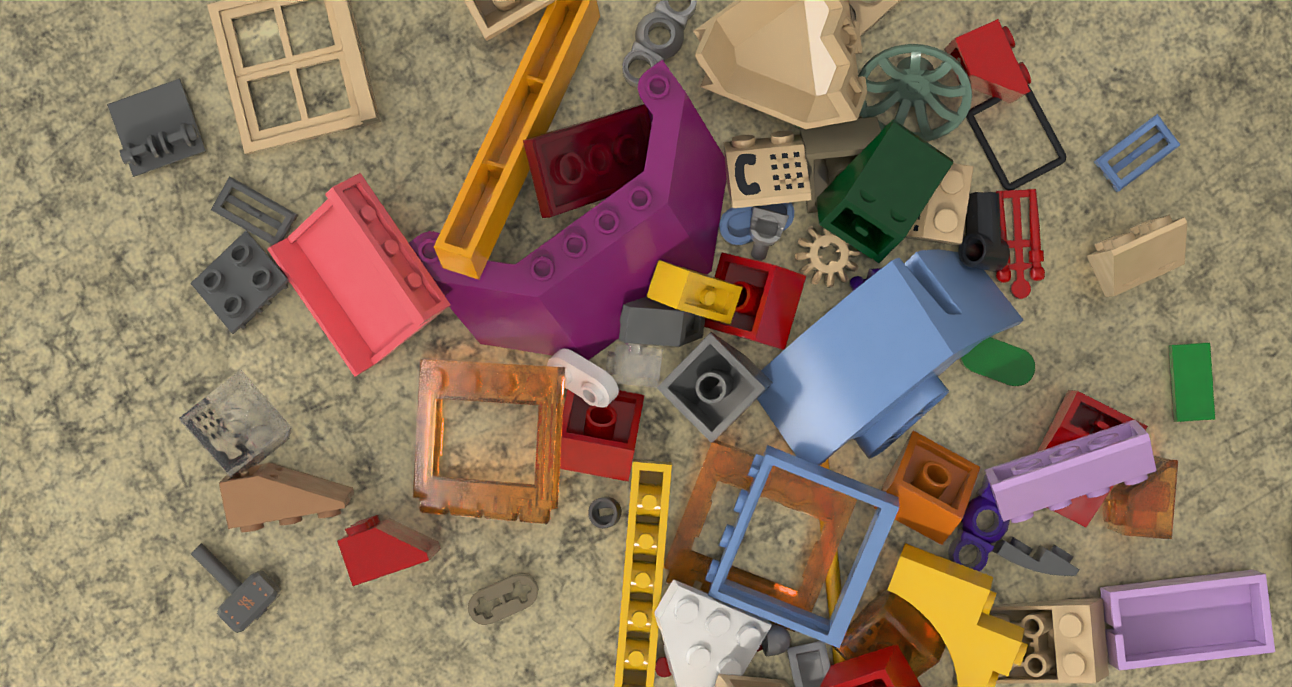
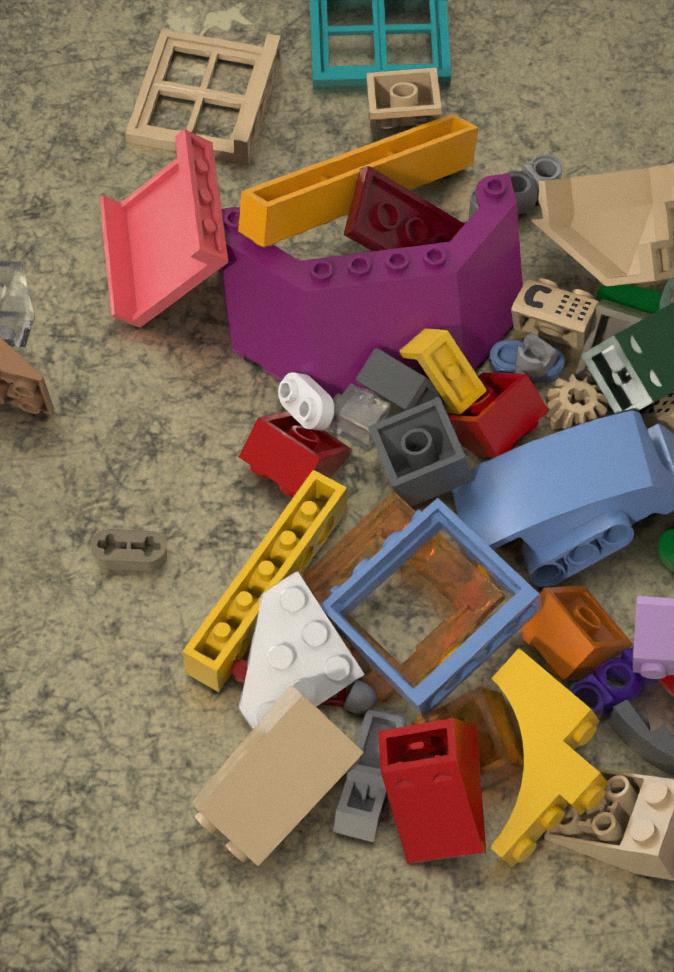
camera: 25 degrees right, 30 degrees down
dark grey hinge [107,78,206,177] -> none
dark grey hinge [191,231,289,334] -> none
dark grey tile [211,176,298,245] -> none
red slope [337,515,441,586] -> none
clear orange hinge [413,359,565,524] -> none
dark grey hinge [588,497,622,529] -> none

